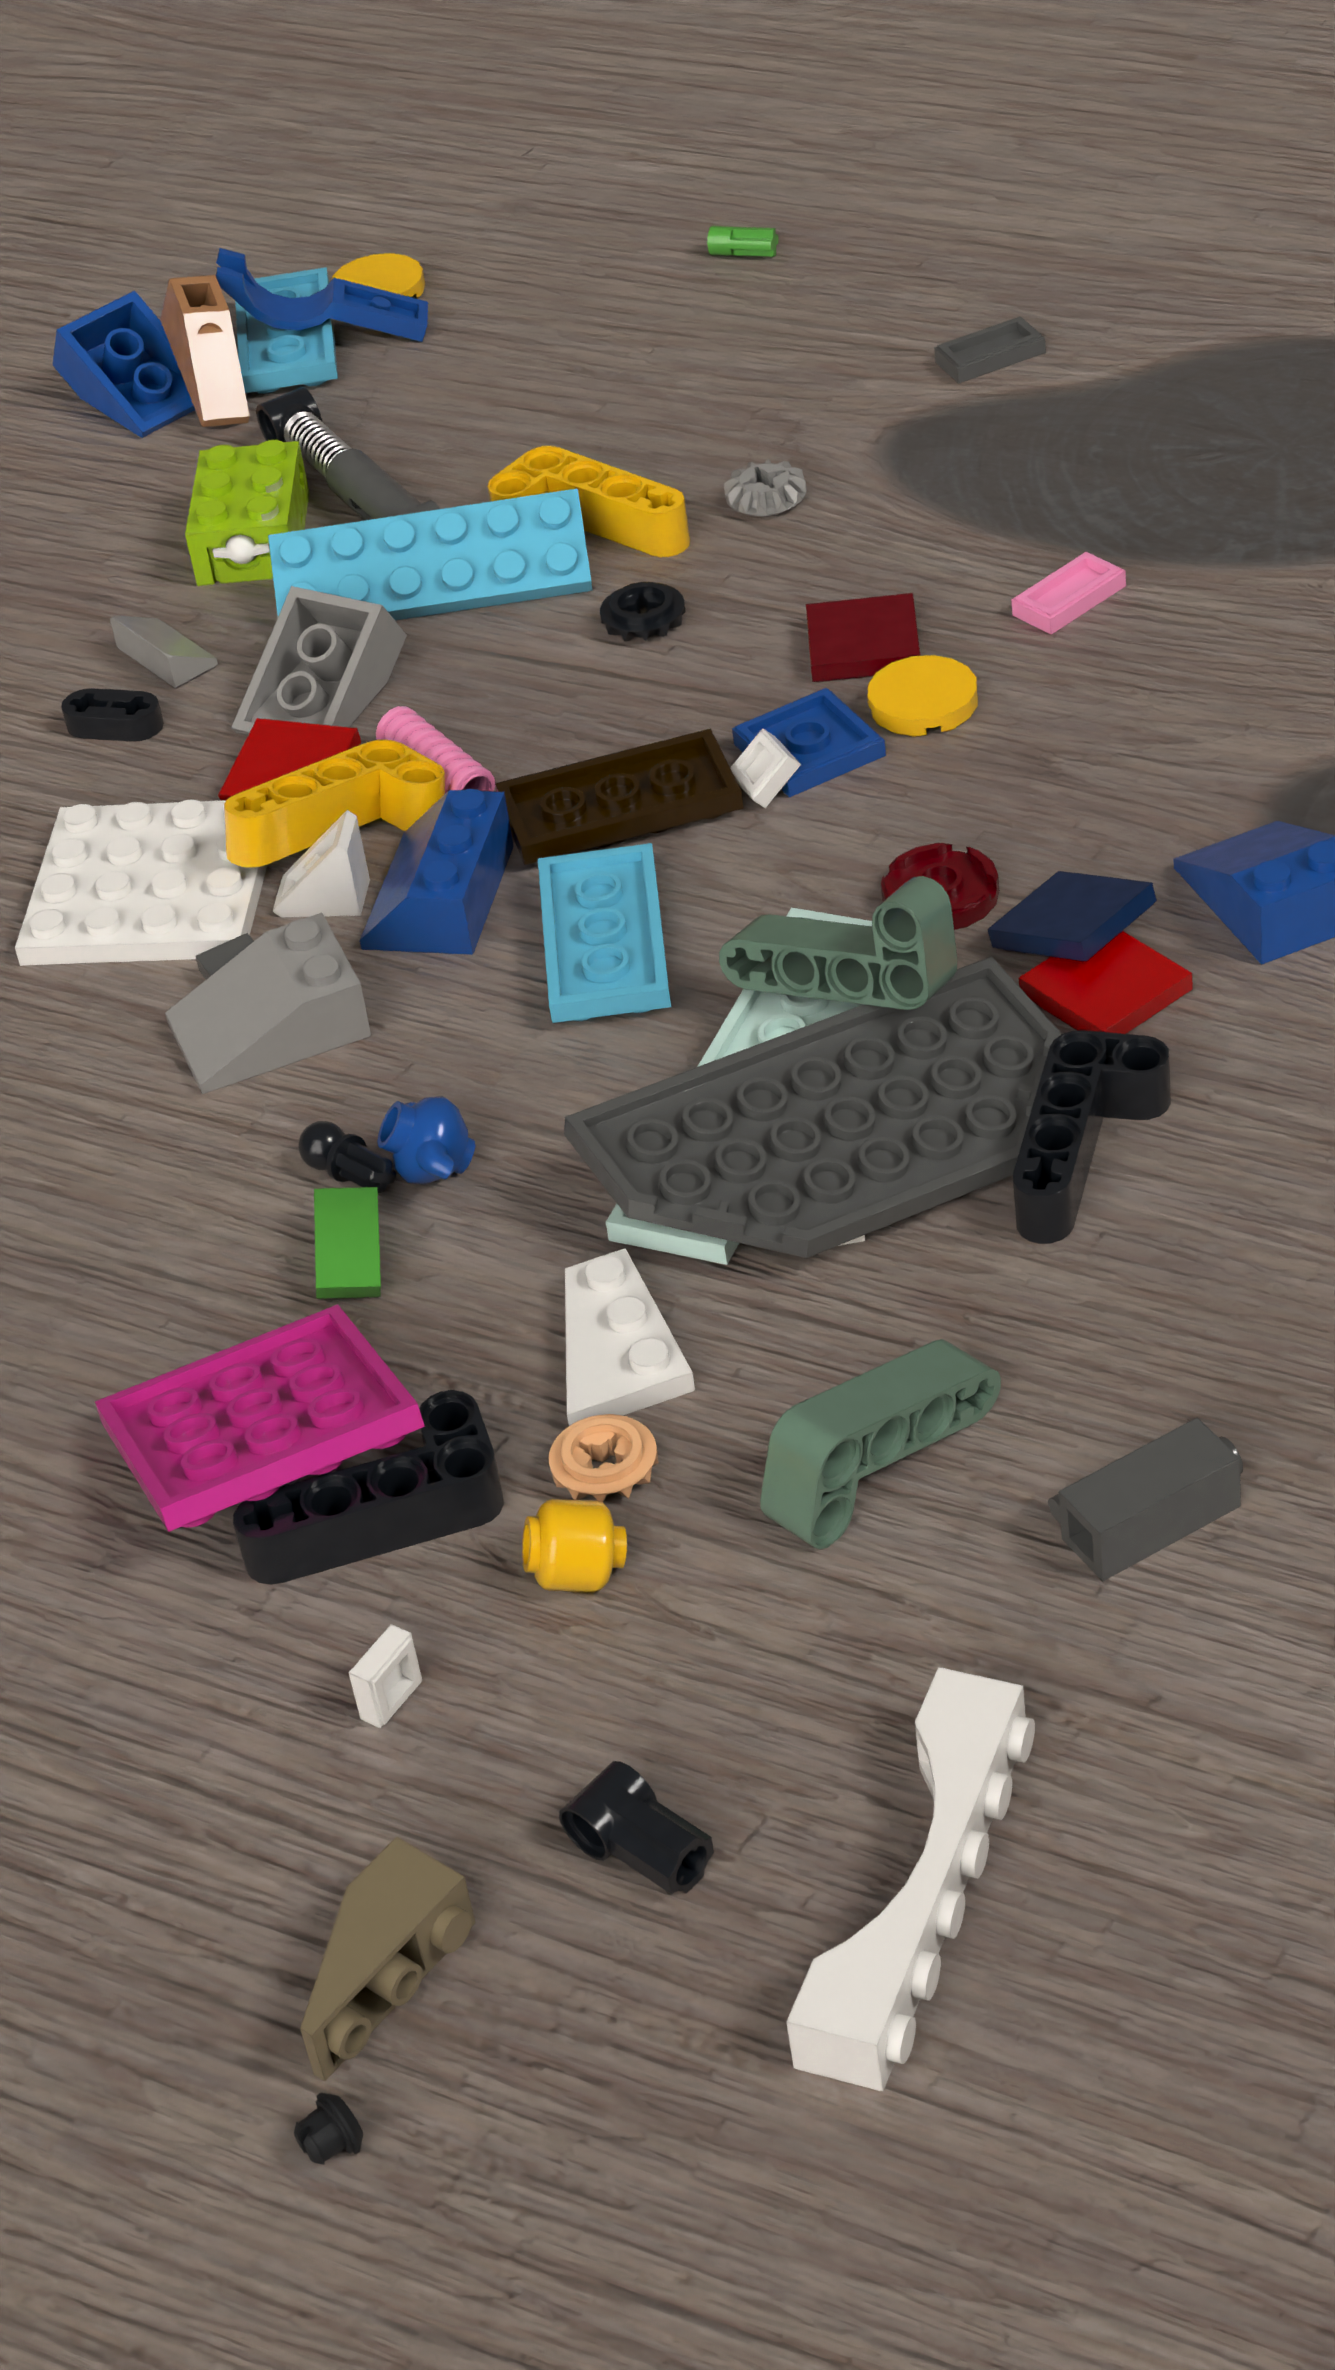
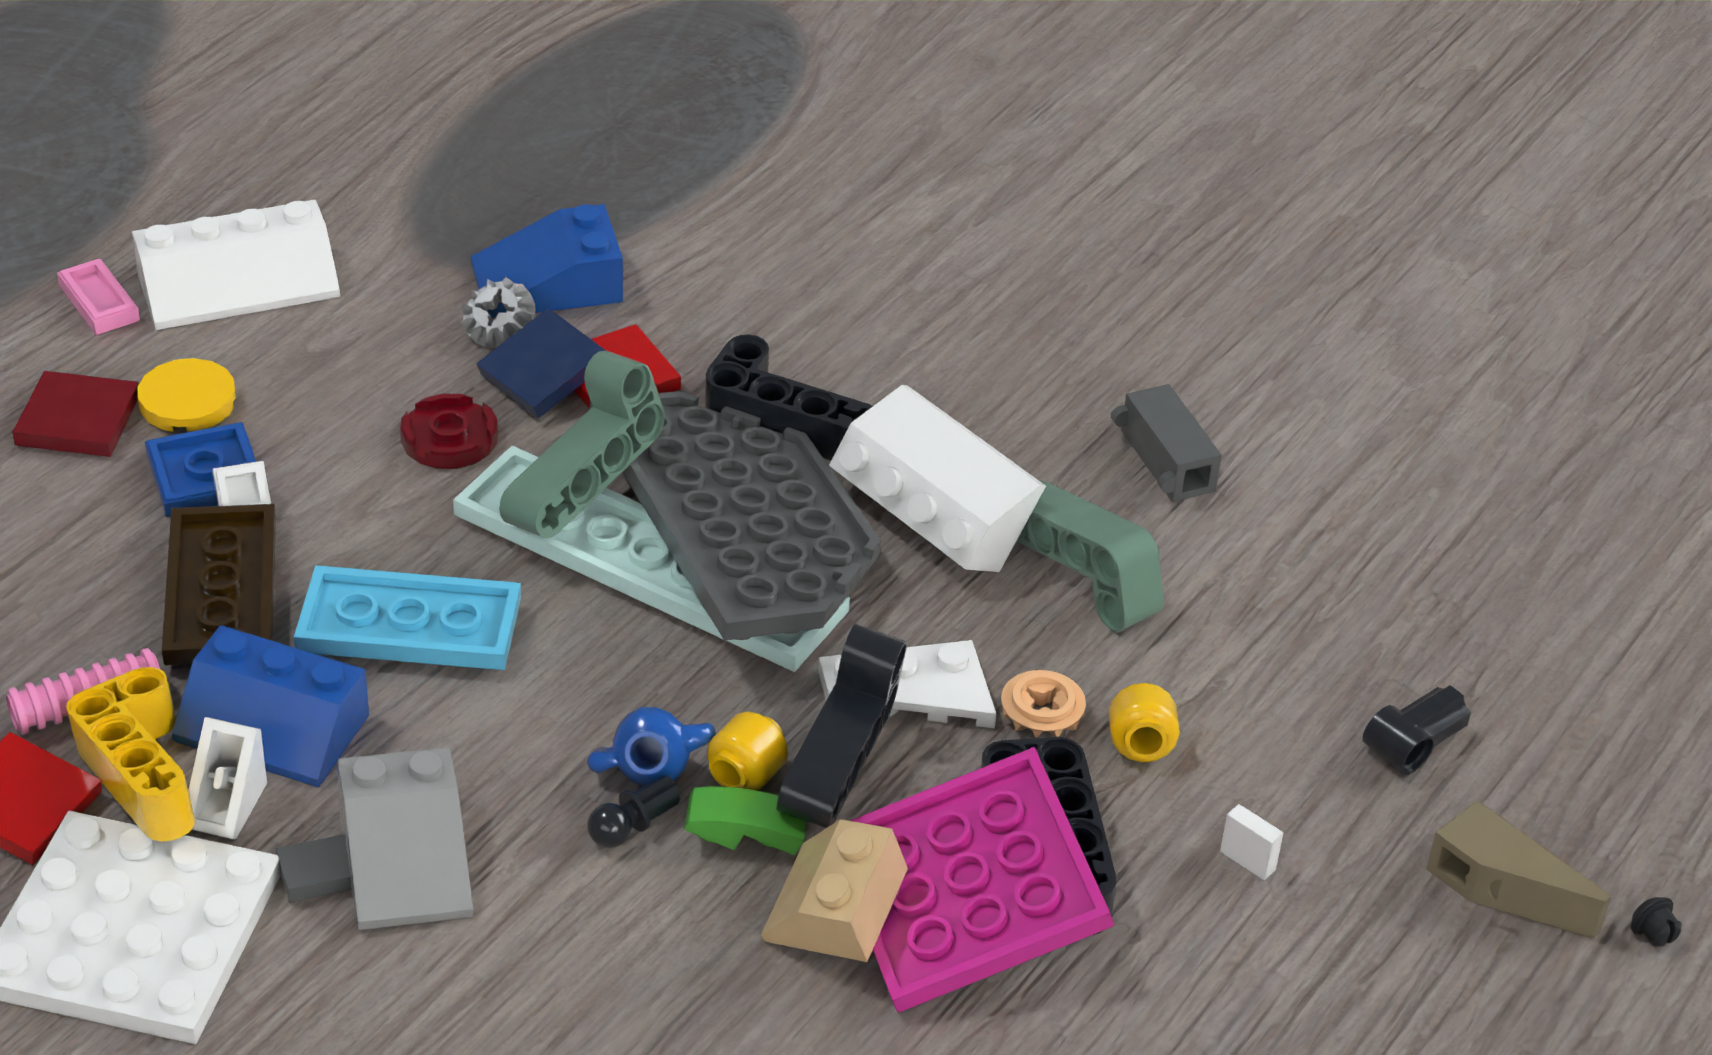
camera: 90 degrees left, 0 degrees up
white arch [786,1667,1035,2092] -> none
none -> white slope [132,199,340,331]
none -> light grey gear [461,277,536,348]
none -> yellow head [707,711,788,791]
none -> tan slope [761,819,908,962]
none -> black beam [776,624,907,828]
none -> white slope [829,385,1046,572]

